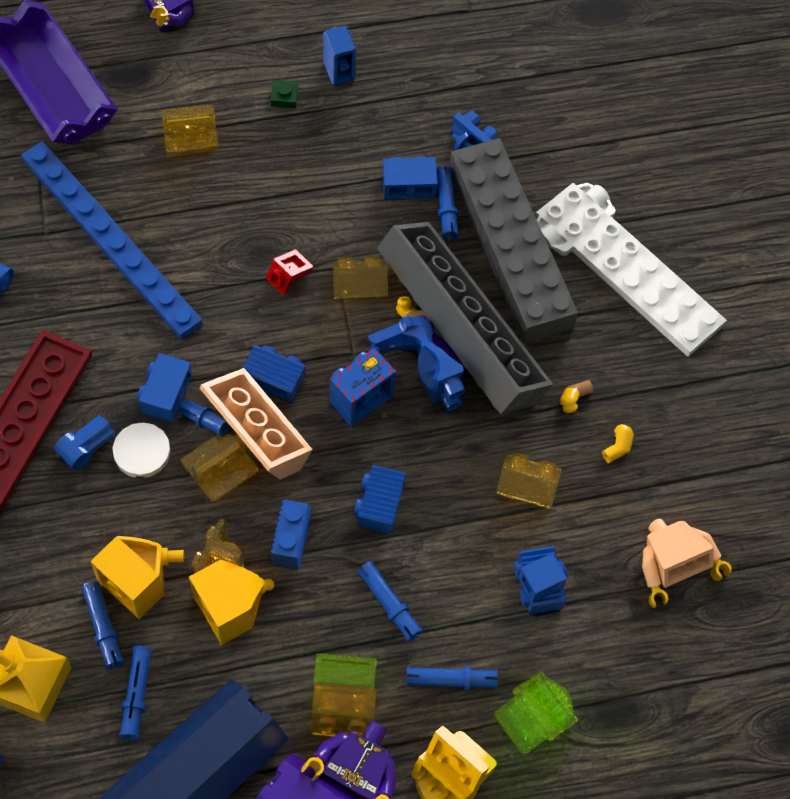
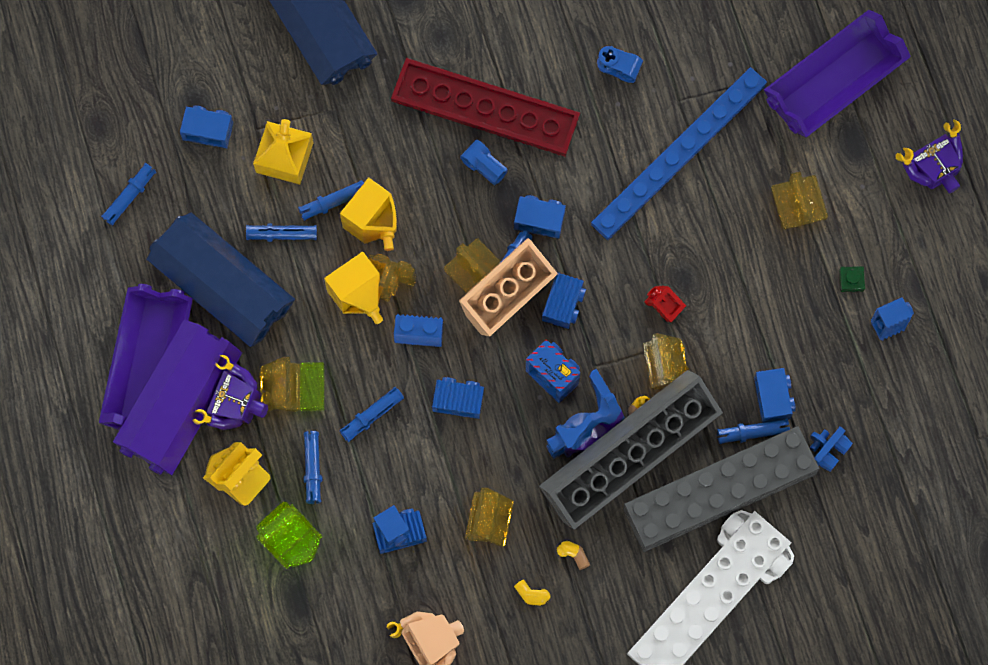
camera: 90 degrees right, 10 degrees up
white tile [113,423,170,478] -> none

